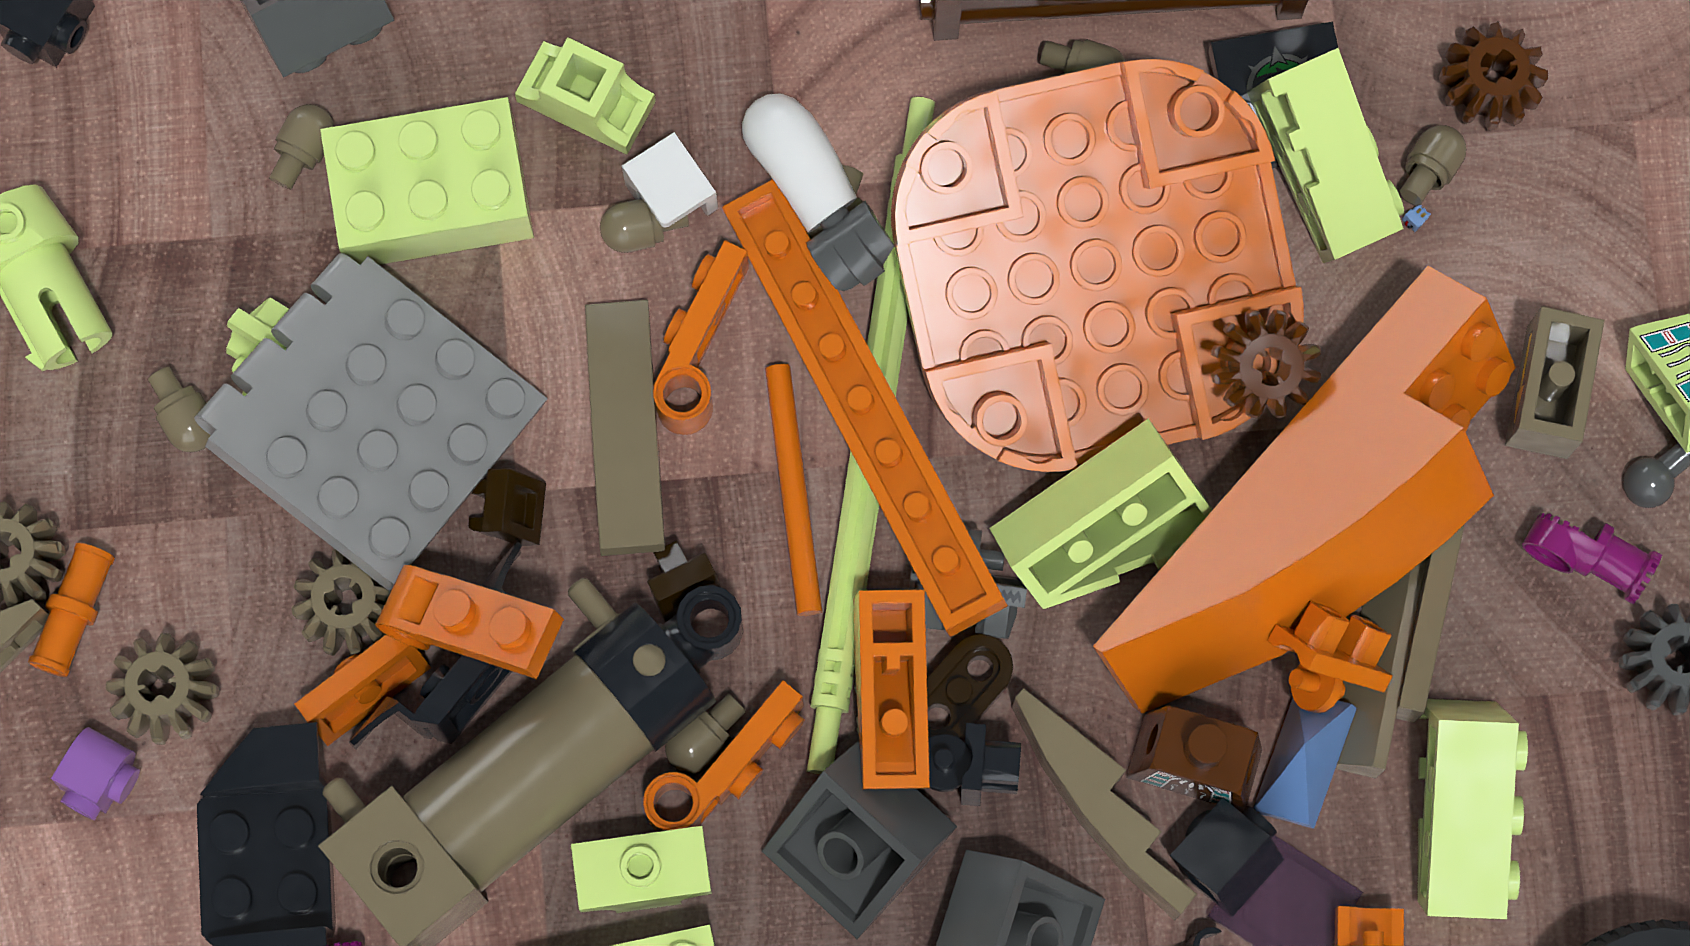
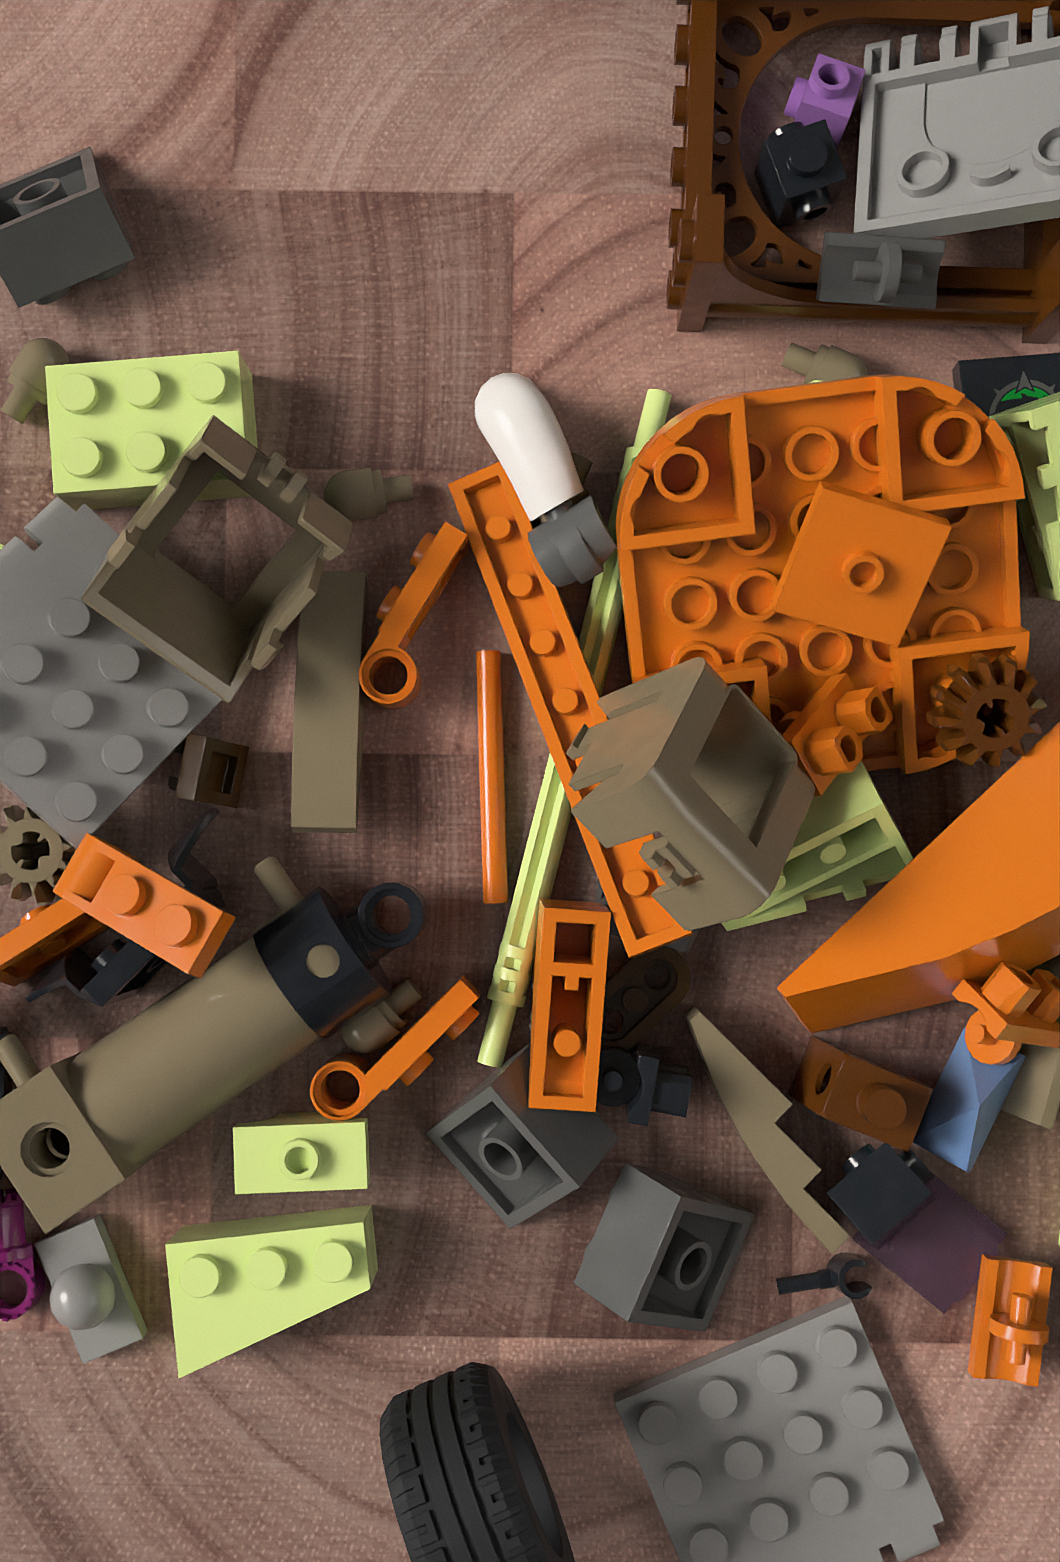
camera: 10 degrees right, 10 degrees up
yellowish green brick [515,37,656,155] -> none
white panel [622,132,718,227] -> none
dark brown tile [647,541,721,623] -> none
none -> dark tan piece [81,415,353,704]
none -> dark tan piece [566,657,815,931]
none -> orange plate [771,480,952,647]
none -> orange hips [775,673,892,797]

